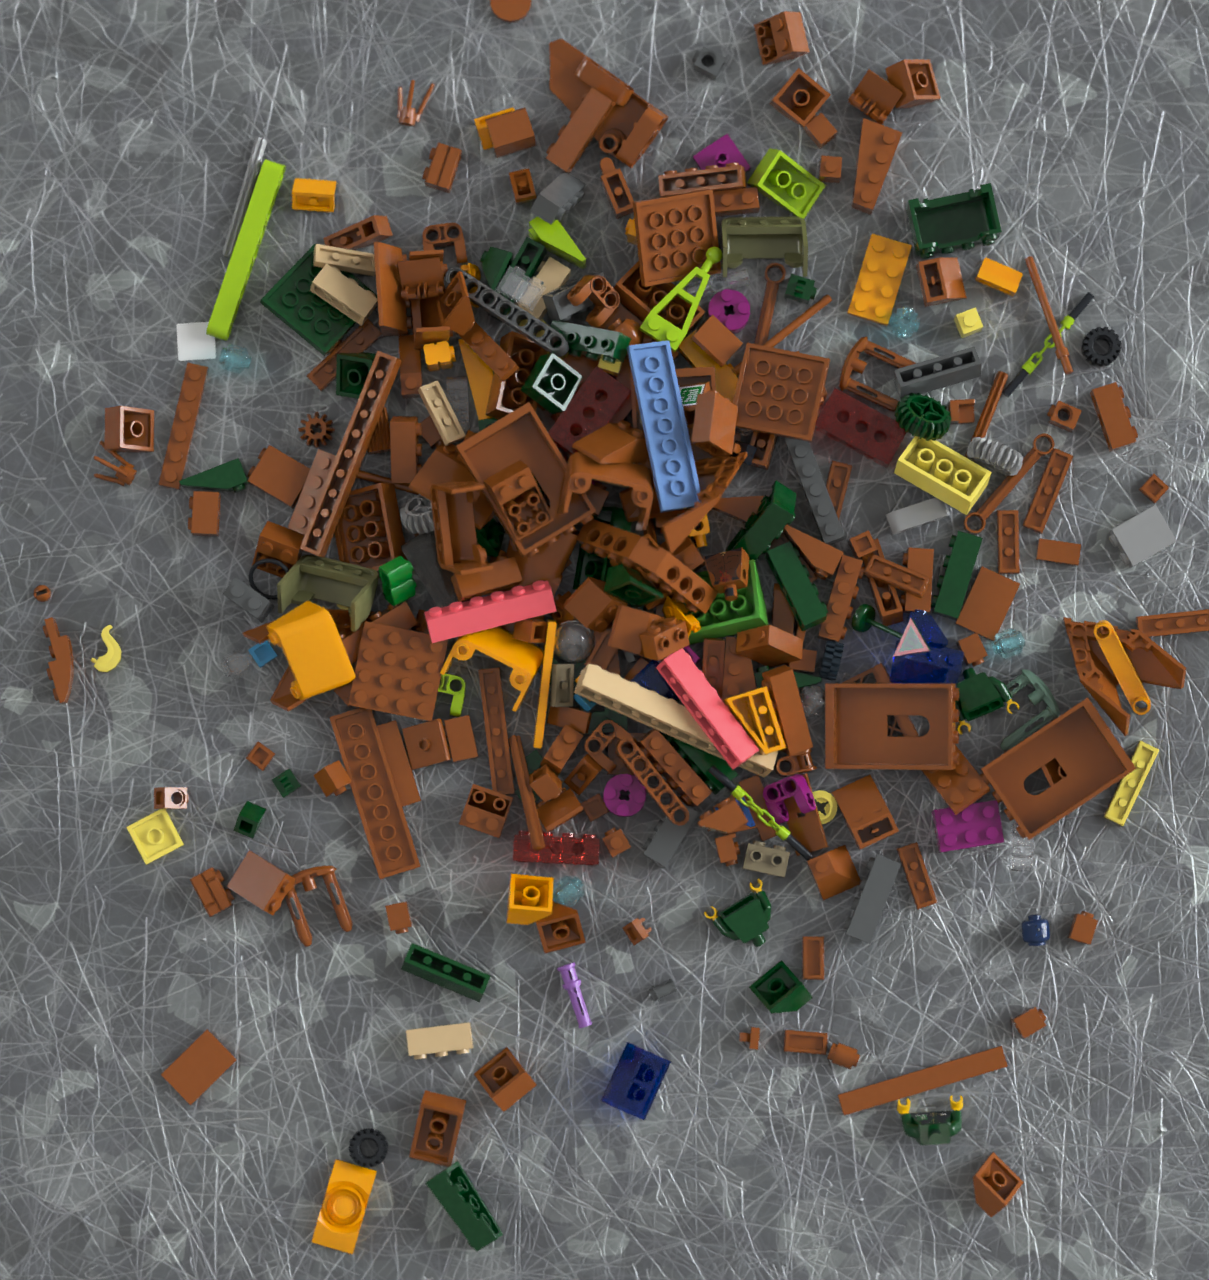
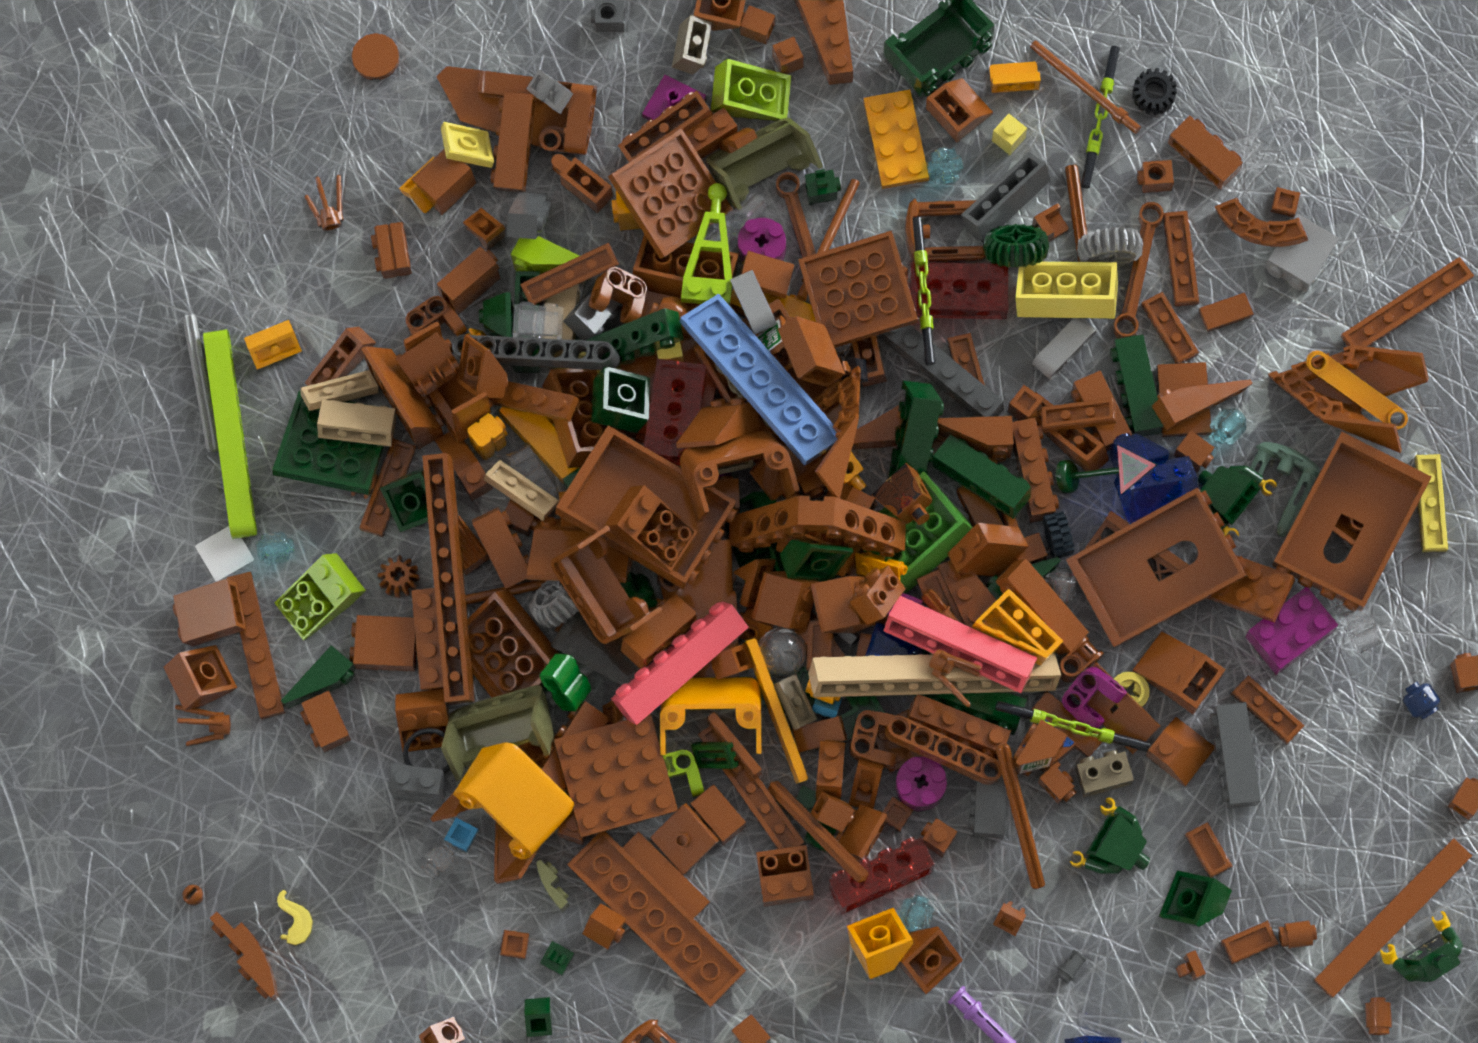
camera: 25 degrees left, 10 degrees down
none -> dark orange brick [173,579,247,646]
none -> lime slope [274,553,366,641]
none -> dark orange brick [437,246,500,315]
none -> light yellow tile [441,122,494,168]
none -> dark orange tile [520,242,619,306]
none -> light grey slope [526,69,573,114]
none -> olive slope [536,860,570,913]
none -> dark tan brick [672,15,712,75]
none -> dark green tile [691,742,739,769]
none -> dark orange tile [707,711,762,779]
none -> dark orange slope [719,128,757,153]
none -> light grey beam [730,270,777,335]
none -> dark orange slope [733,558,776,607]
none -> piece [912,217,935,365]
none -> dark orange axle [922,589,959,622]
none -> dark orange plant [929,649,981,707]
none -> dark orange axle [996,744,1045,889]
none -> dark orange slope [1152,379,1253,431]
none -> dark orange tile [1215,197,1309,247]
none -> dark orange brick [1365,997,1392,1035]

